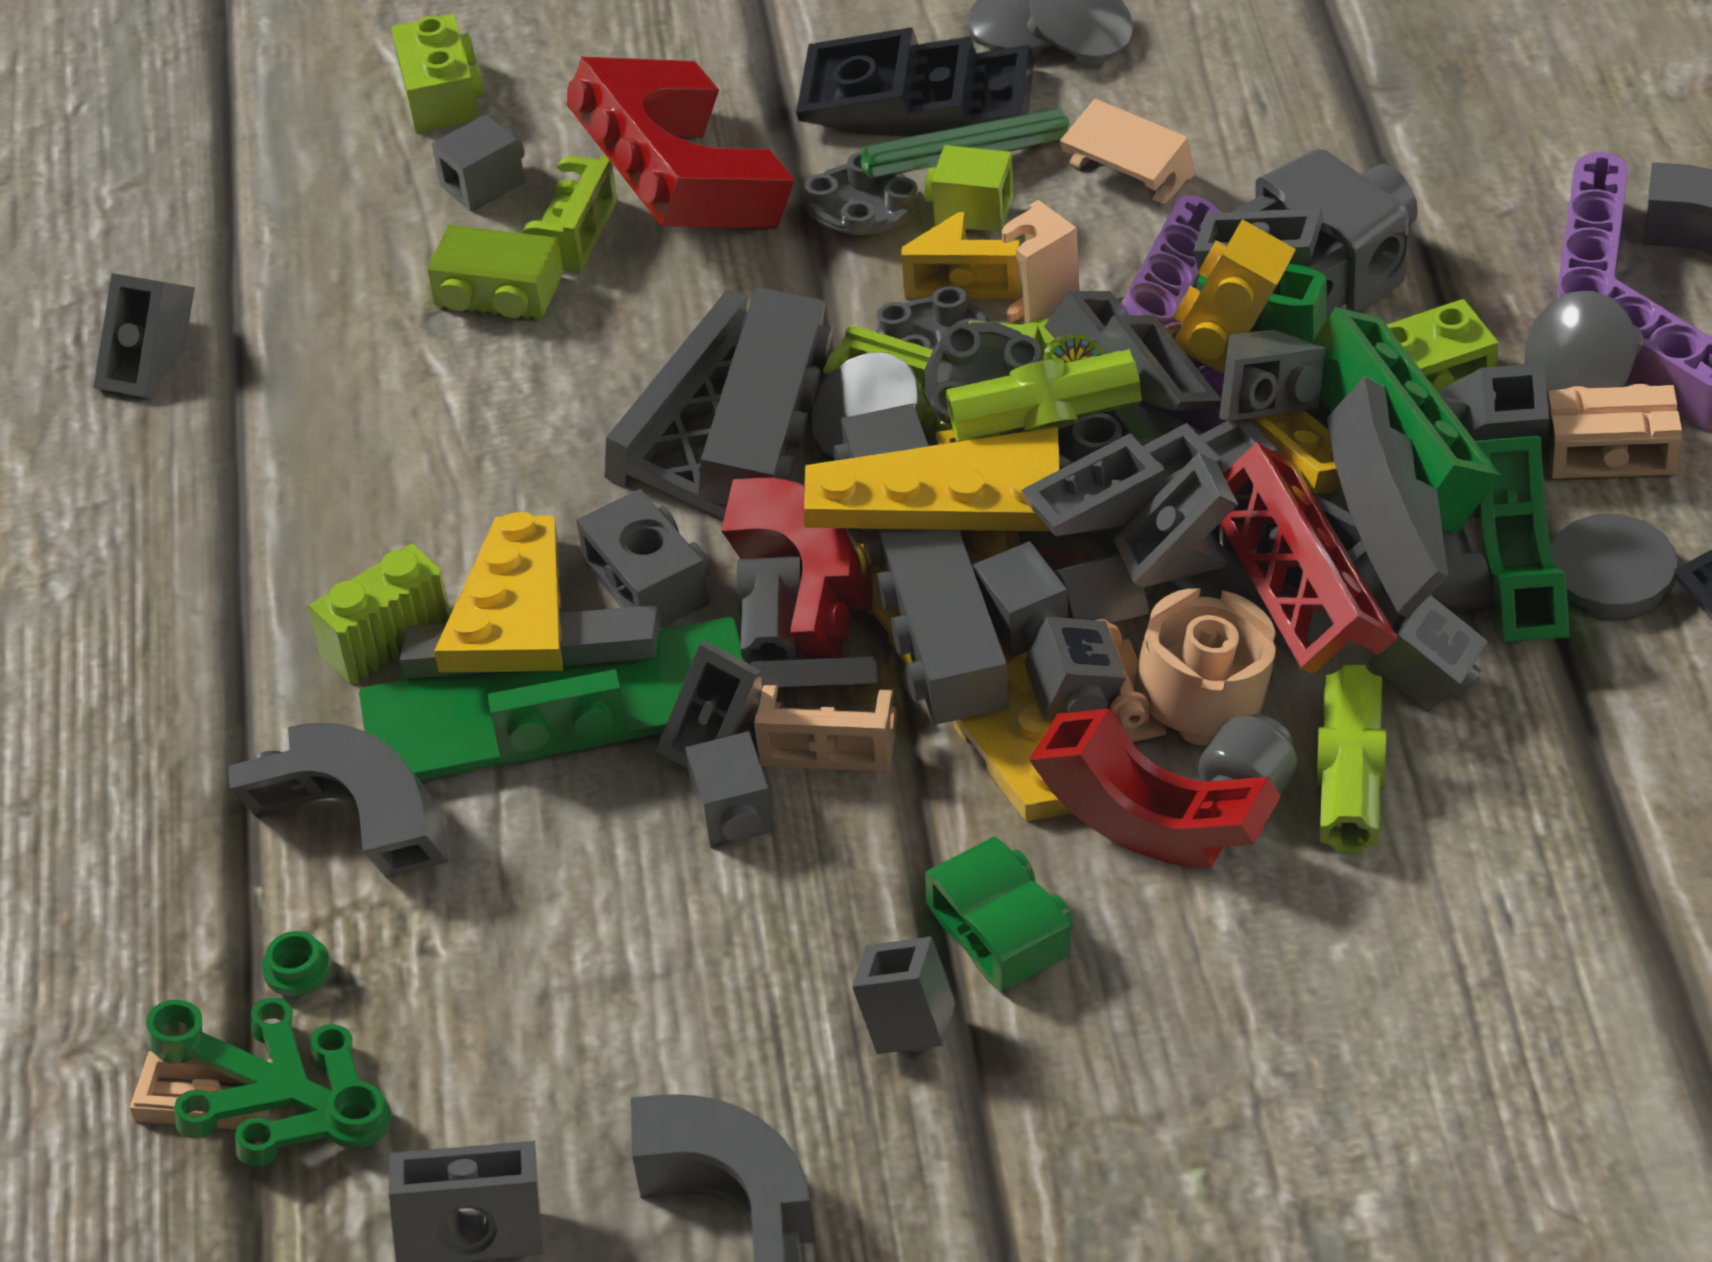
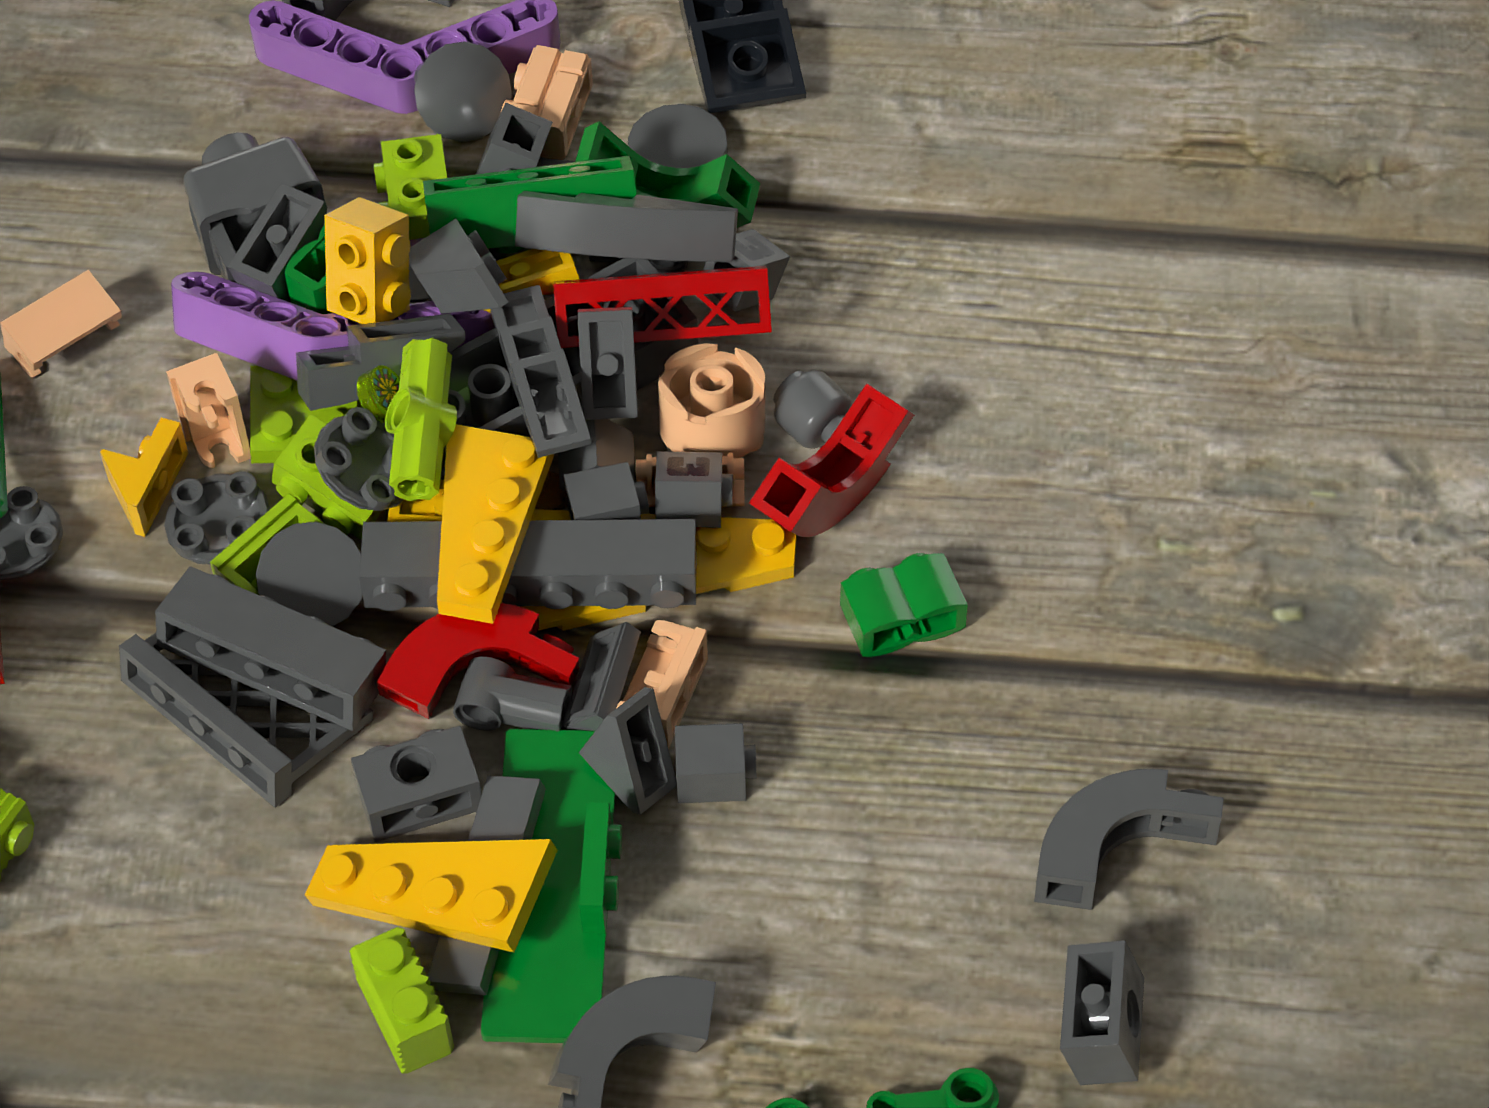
camera: 80 degrees left, 10 degrees up
dark grey brick [852,936,955,1054] -> none
lime brick [924,145,1014,233] -> none
lime piece [1317,664,1386,854] -> none

